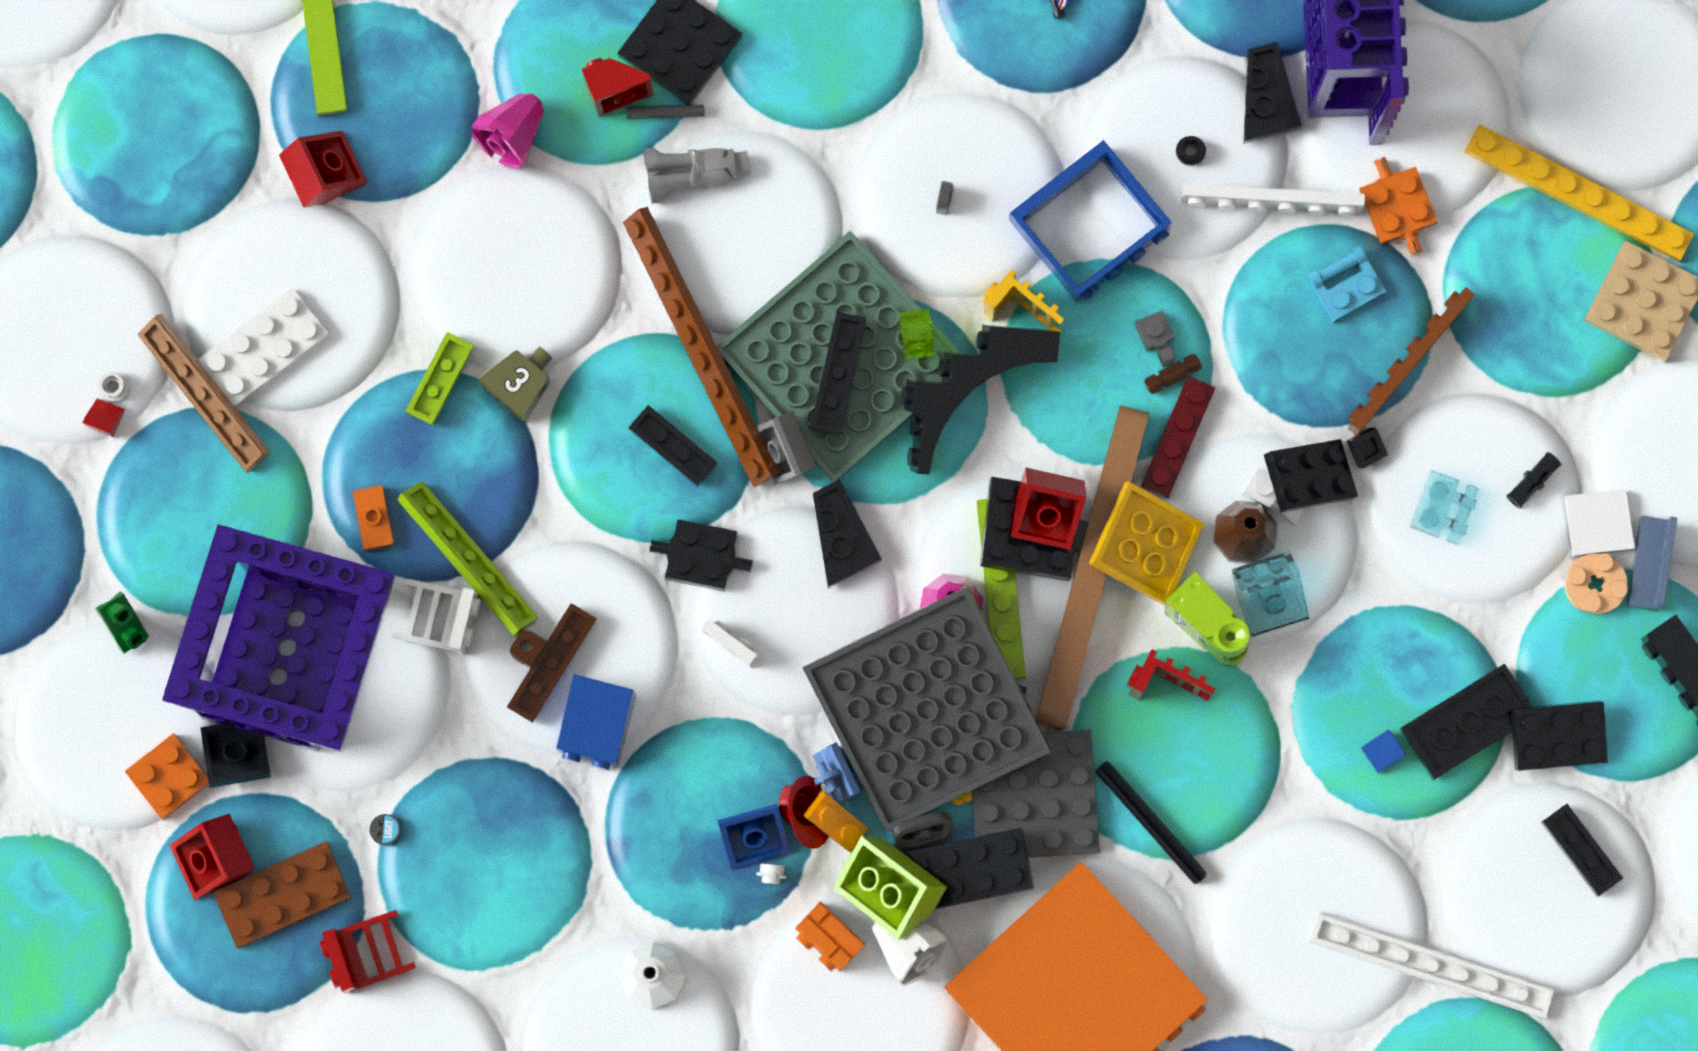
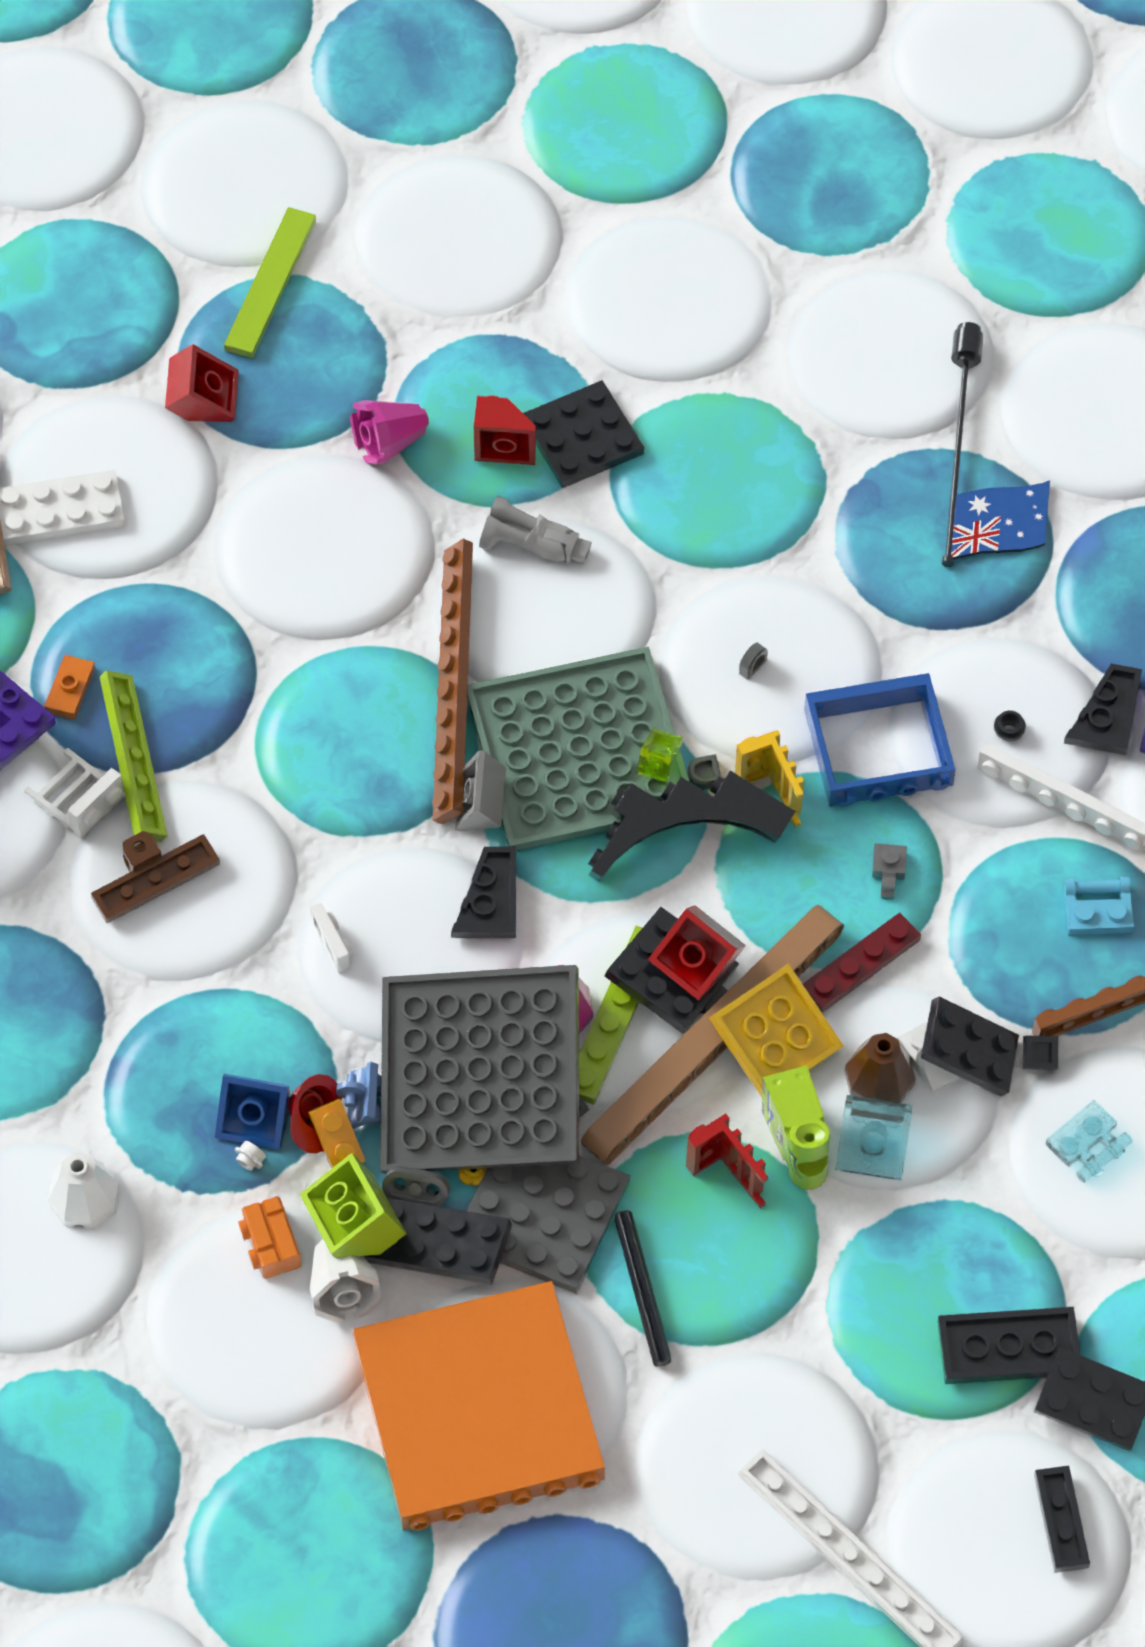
camera: 25 degrees right, 20 degrees down
lime plate [405,332,475,427] -> none
olive torso [479,346,552,423] -> none
blue slope [556,674,637,771] -> none
dark grey piece [626,105,705,119] -> none
black plate [628,405,718,487] -> none
black plate [649,519,753,592] -> none
black plate [810,312,866,436] -> none
reddish brown axle [1144,354,1202,394] -> none
blue slope [1361,729,1406,773] -> none
none -> dark grey tile [688,754,721,790]

